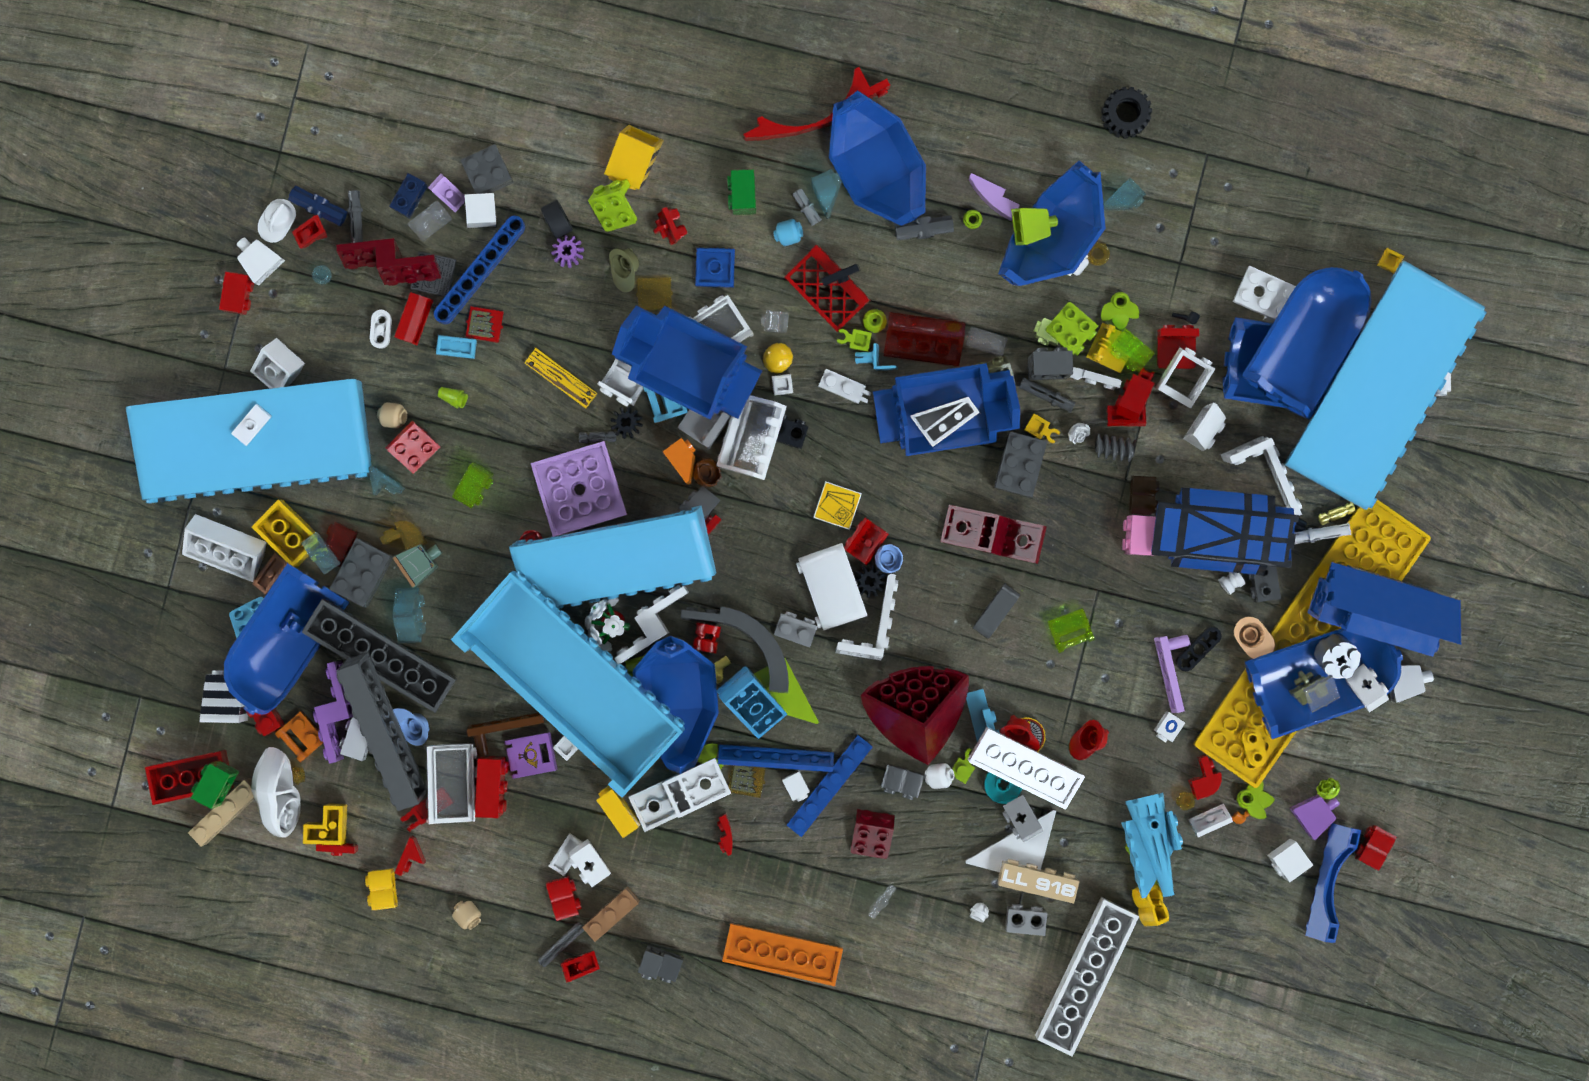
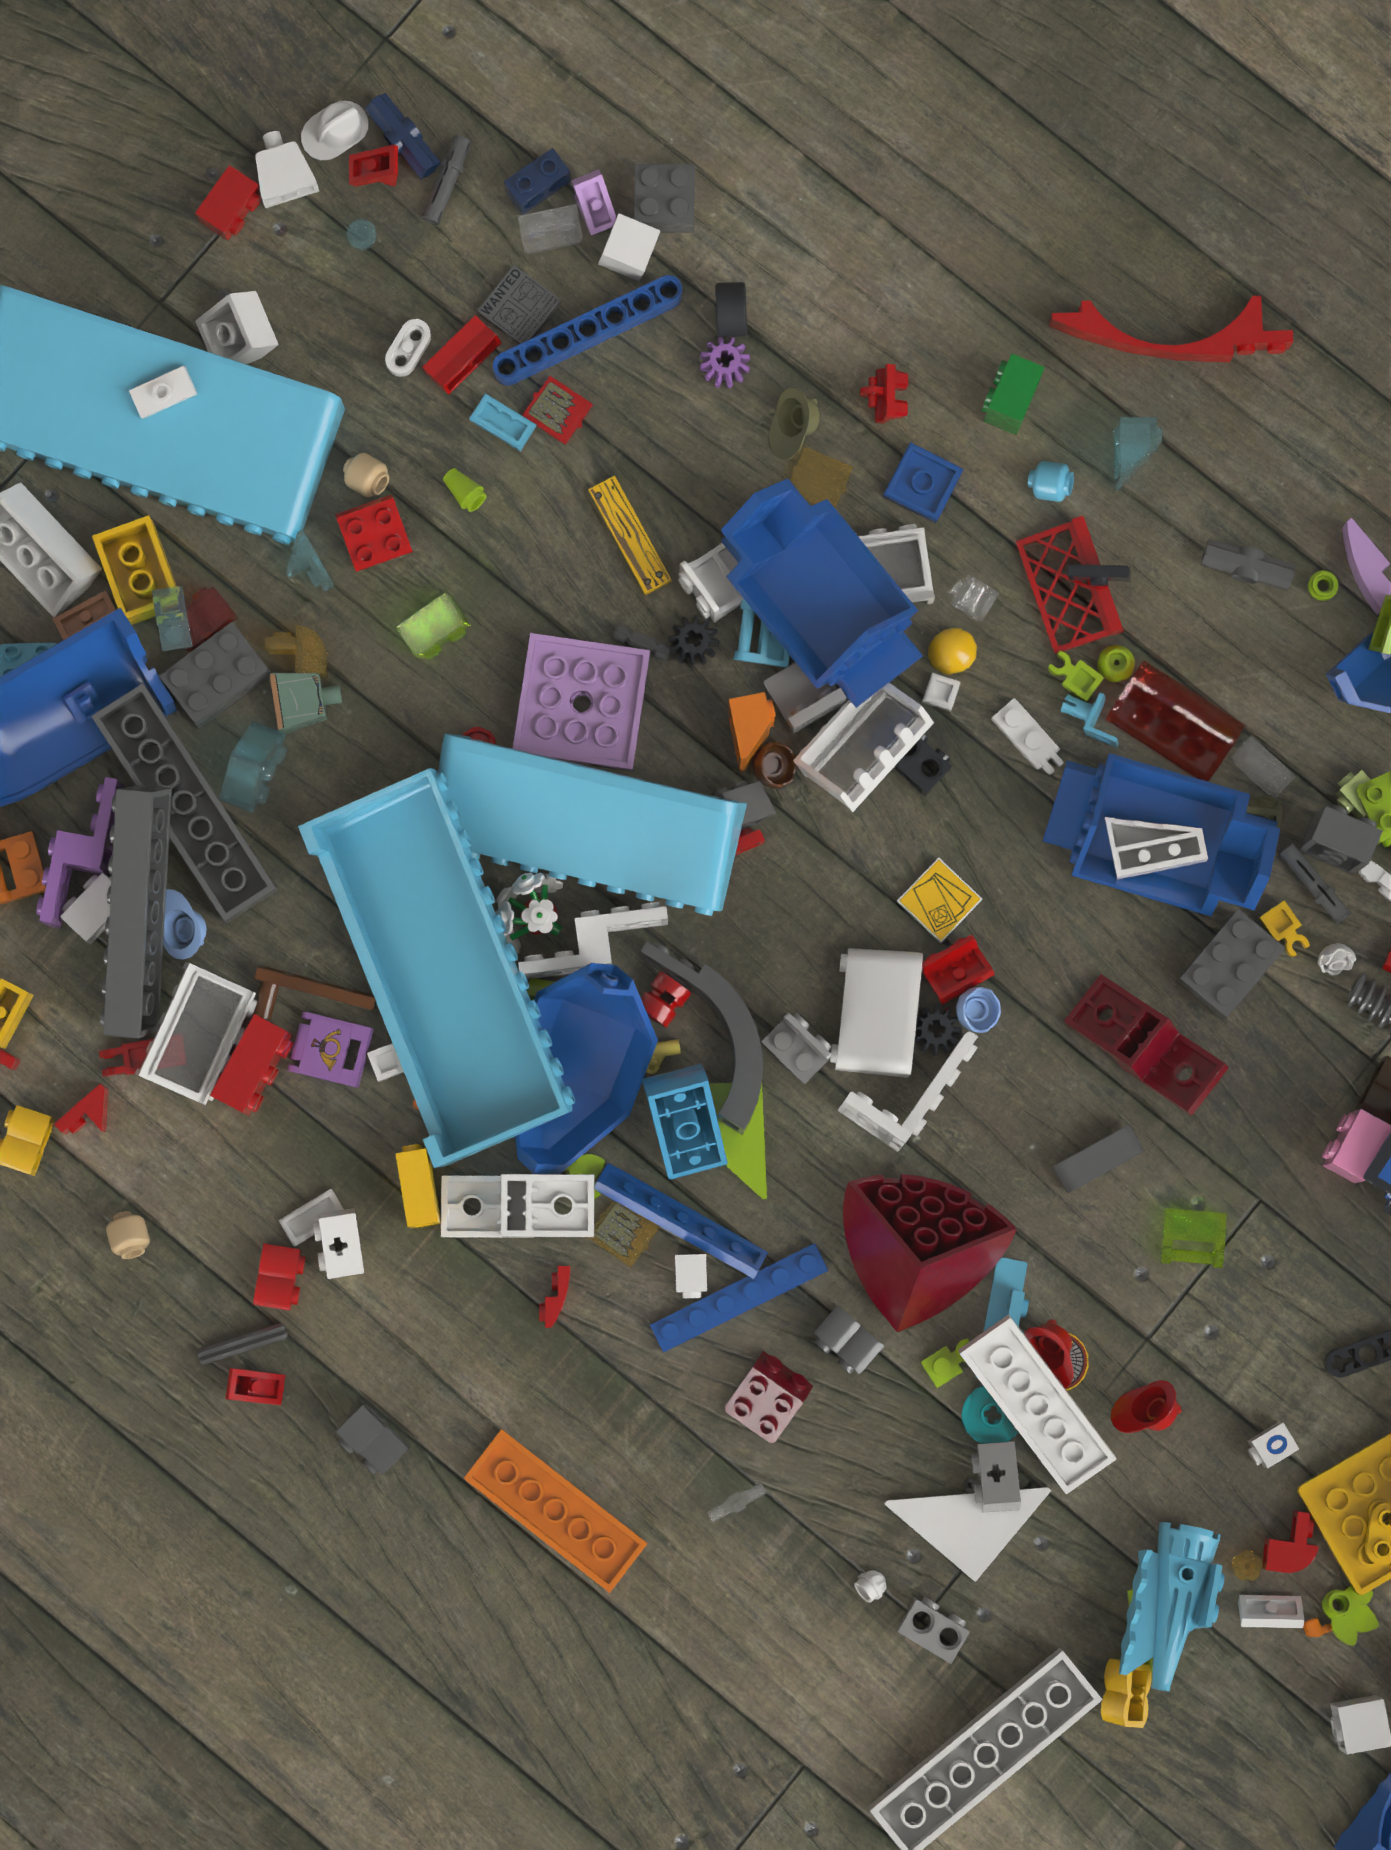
camera: 25 degrees right, 5 degrees down
dark red bracket [336,238,441,286] -> none
medium nougat brick [582,886,640,942] -> none
lime bracket [588,179,637,232] -> none
yellow slope [604,125,664,190] -> none
light grey axle [793,189,822,226] -> none
blue panel [829,91,926,226] -> none
white head [924,763,954,789] -> none
tan brick [997,859,1079,904] -> none
lavender piece [1154,635,1190,713] -> none

